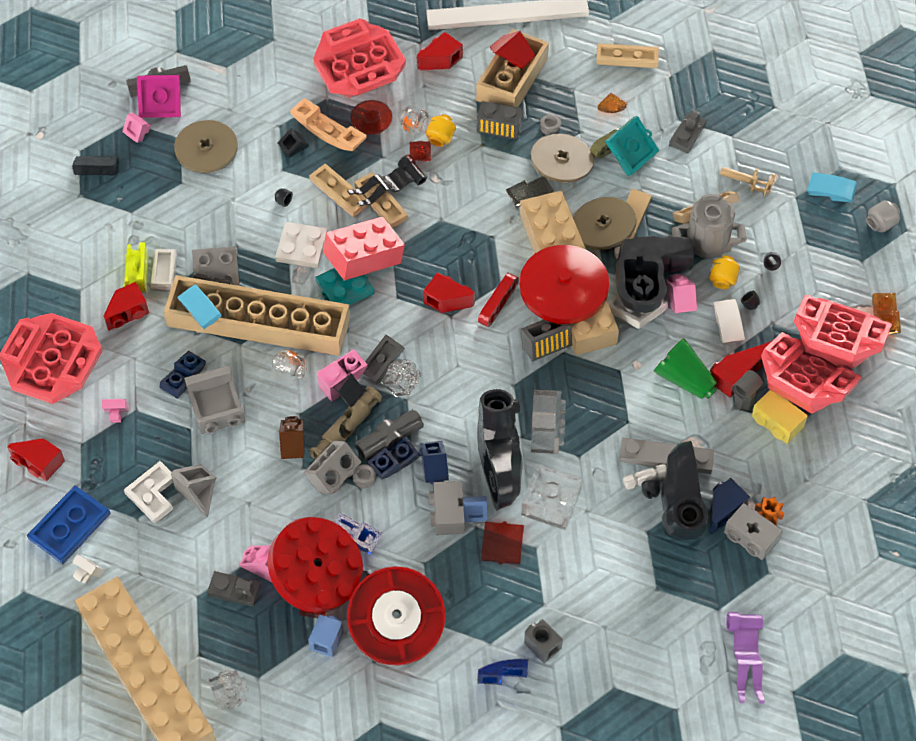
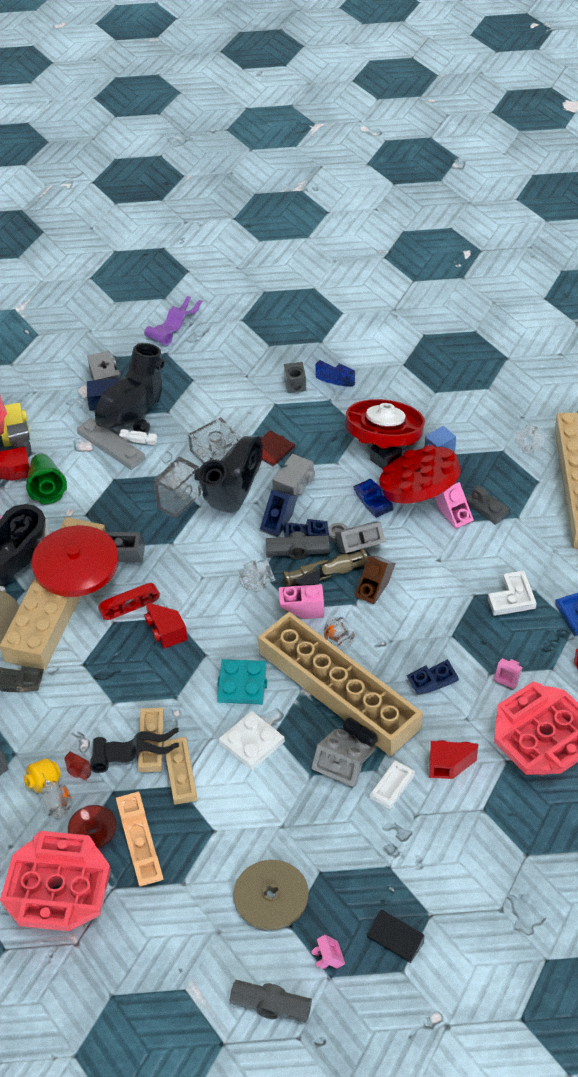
camera: 145 degrees left, 10 degrees down
neon yellow hinge [124,242,148,292] -> none
dark pink plate [137,75,181,118] -> none
light grey slope [171,464,217,517] -> none
medium azure slope [177,284,222,329] -> none
light grey panel [185,365,245,434] -> none
black hinge [274,188,293,207] -> none
black slope [277,128,309,157] -> none
coral brick [323,217,405,281] -> none
dark grey hinge [363,335,405,384] -> none
medium blue tile [463,496,488,522] -> none
orange gear [755,497,784,525] -> none

